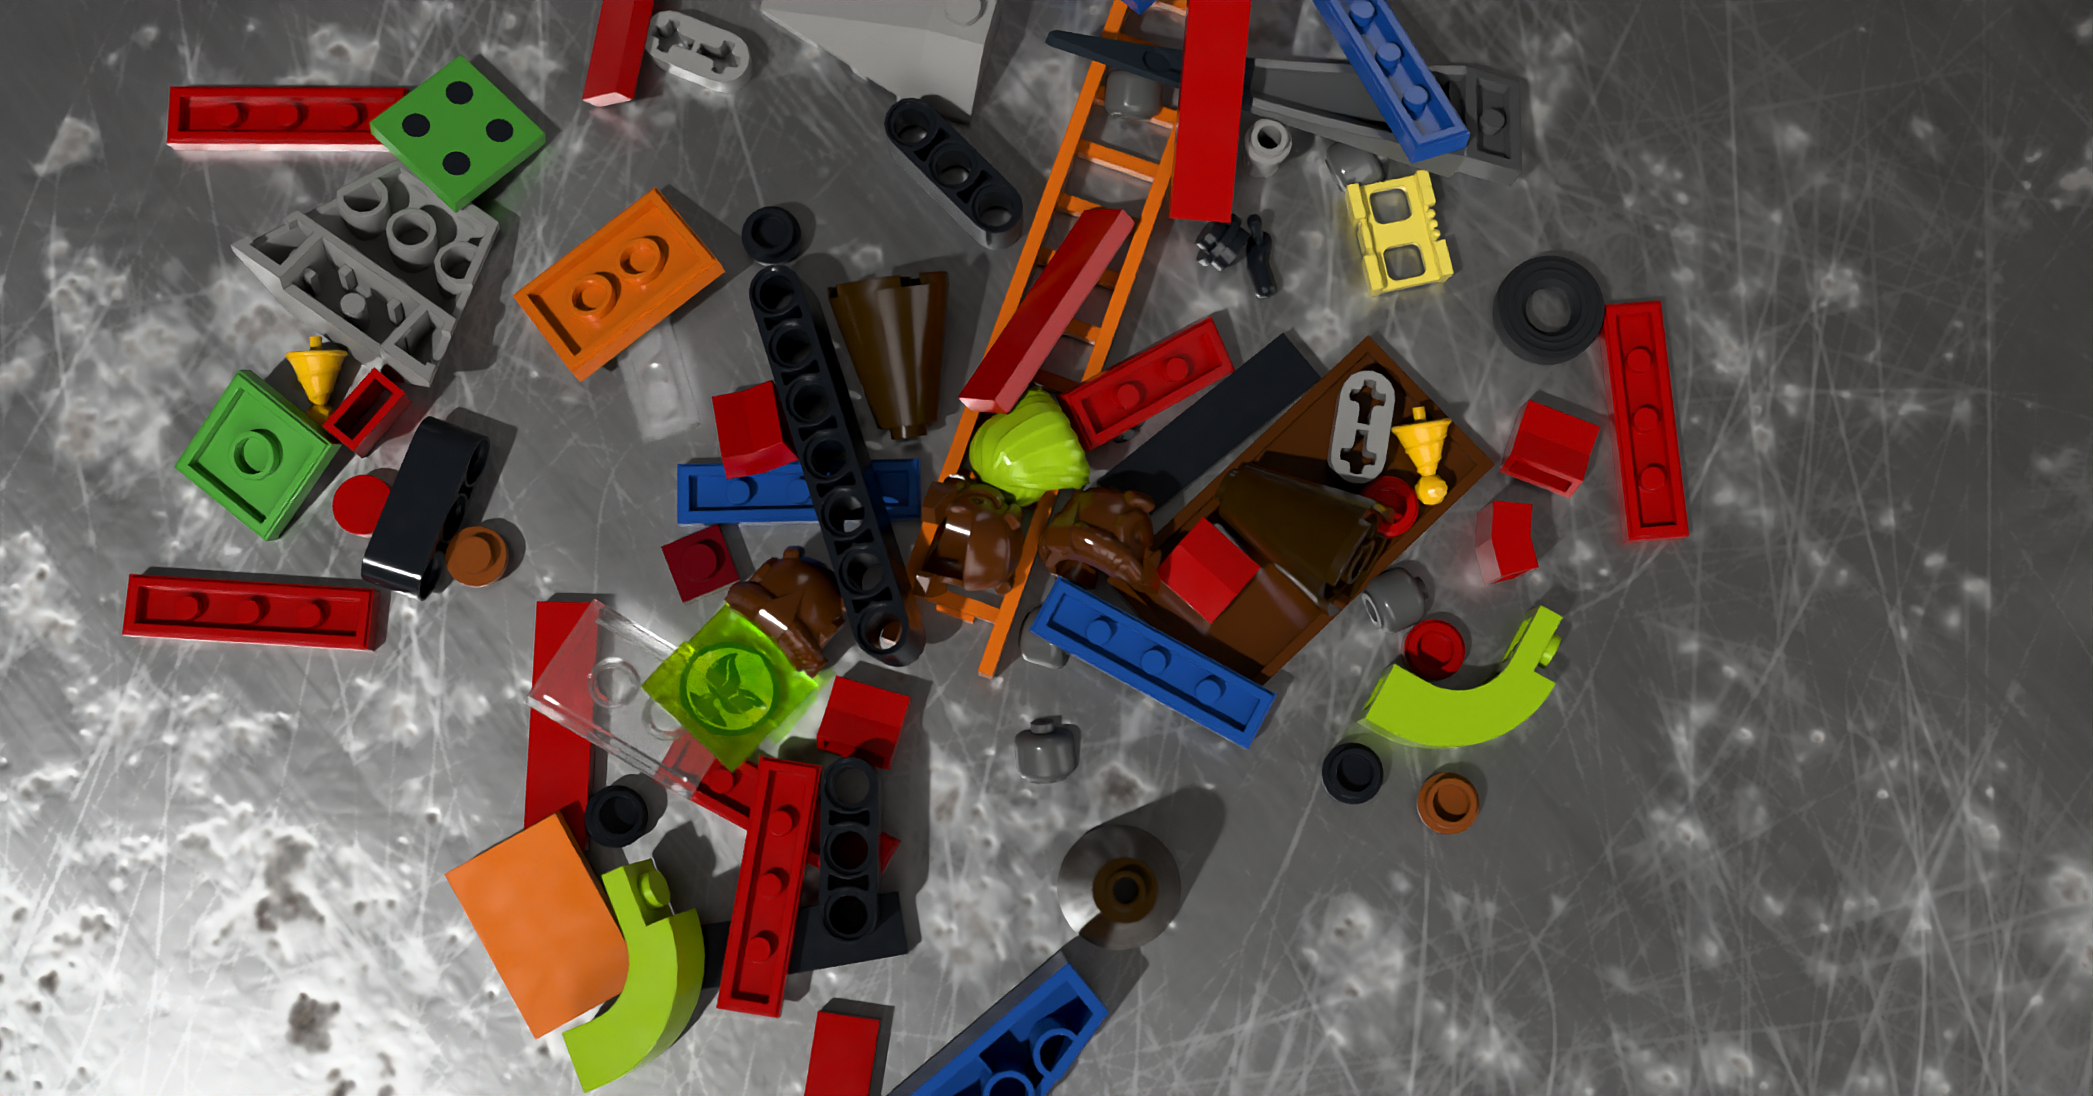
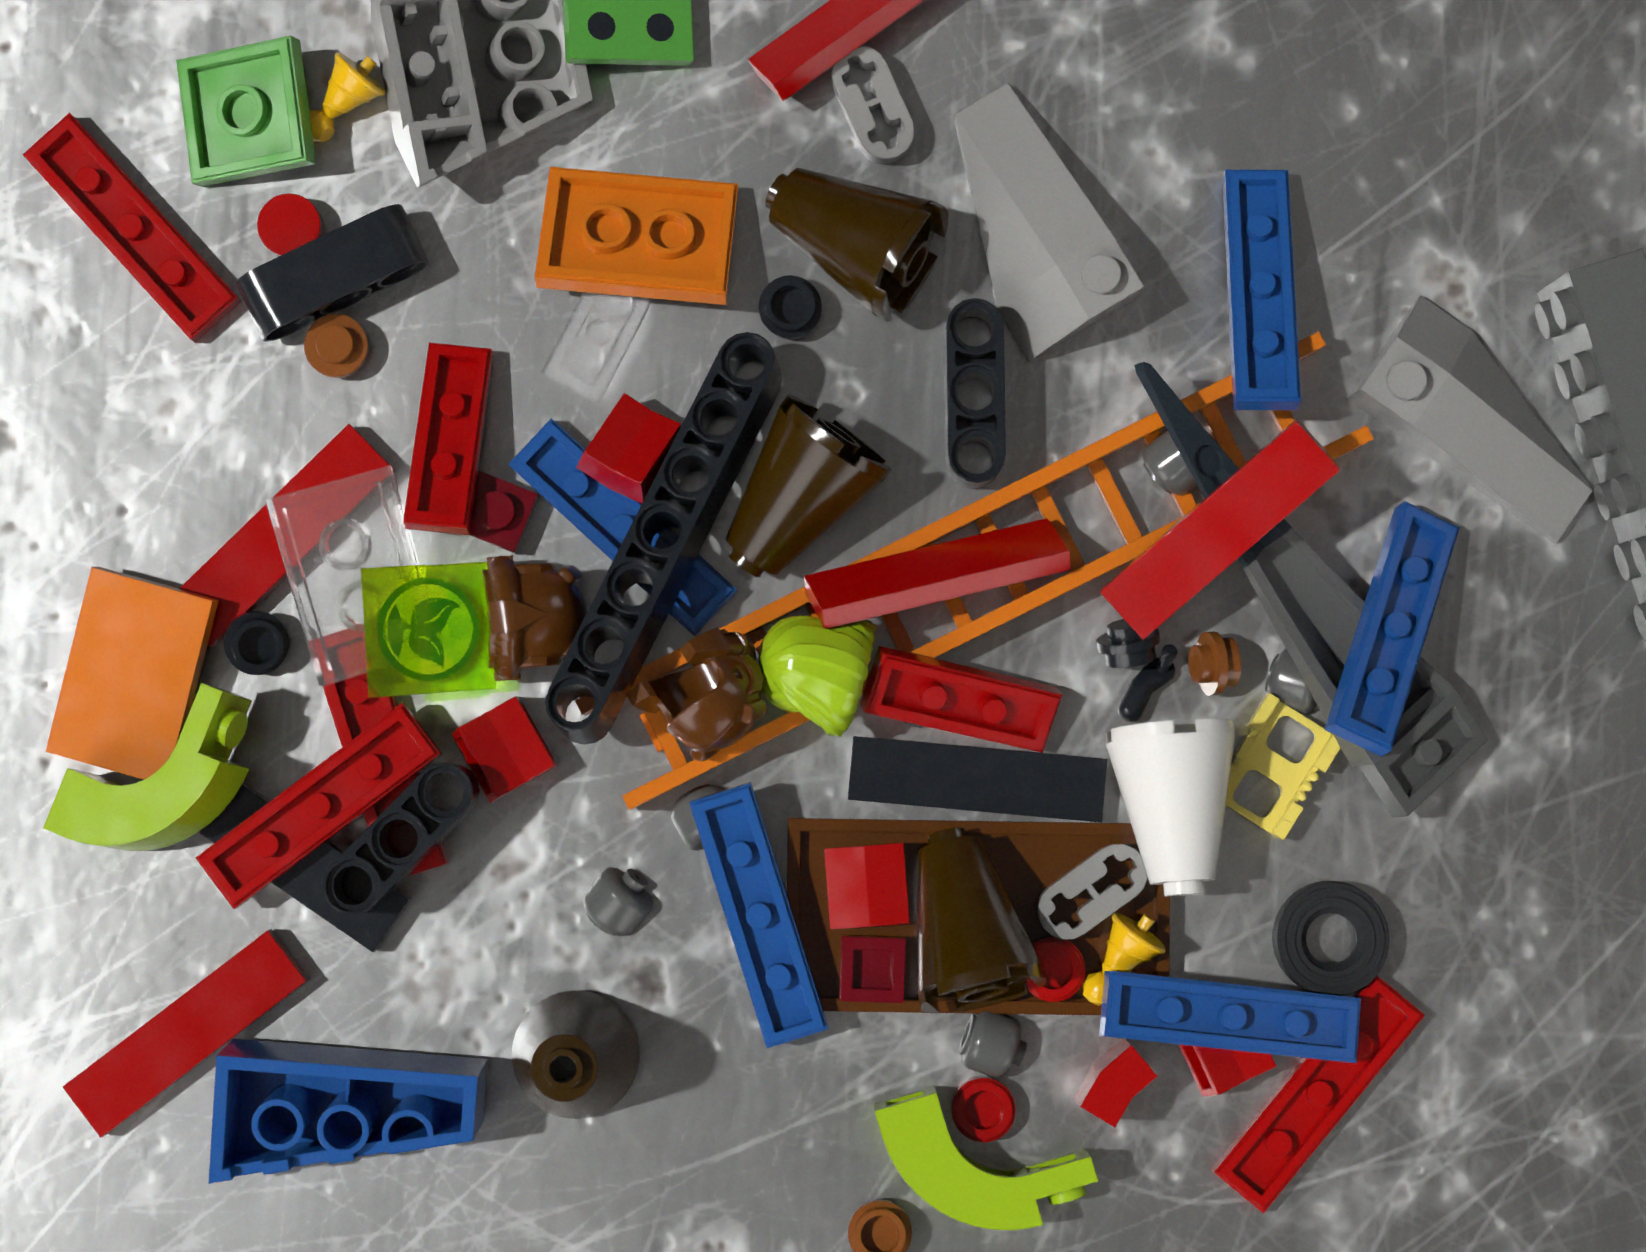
camera: 45 degrees right, 5 degrees up
red piece [322,367,413,459] -> none
reddish brown helmet [1038,486,1160,594] -> none
light grey pin [1243,118,1292,179] -> none
black plate [1321,742,1384,805] -> none
none -> red tile [403,342,494,535]
none -> dark brown cone [765,168,949,322]
none -> dark red plate [839,935,906,1003]
none -> blue tile [1099,971,1361,1063]
none -> white cone [1106,719,1235,897]
none -> dark orange plate [1188,631,1241,696]

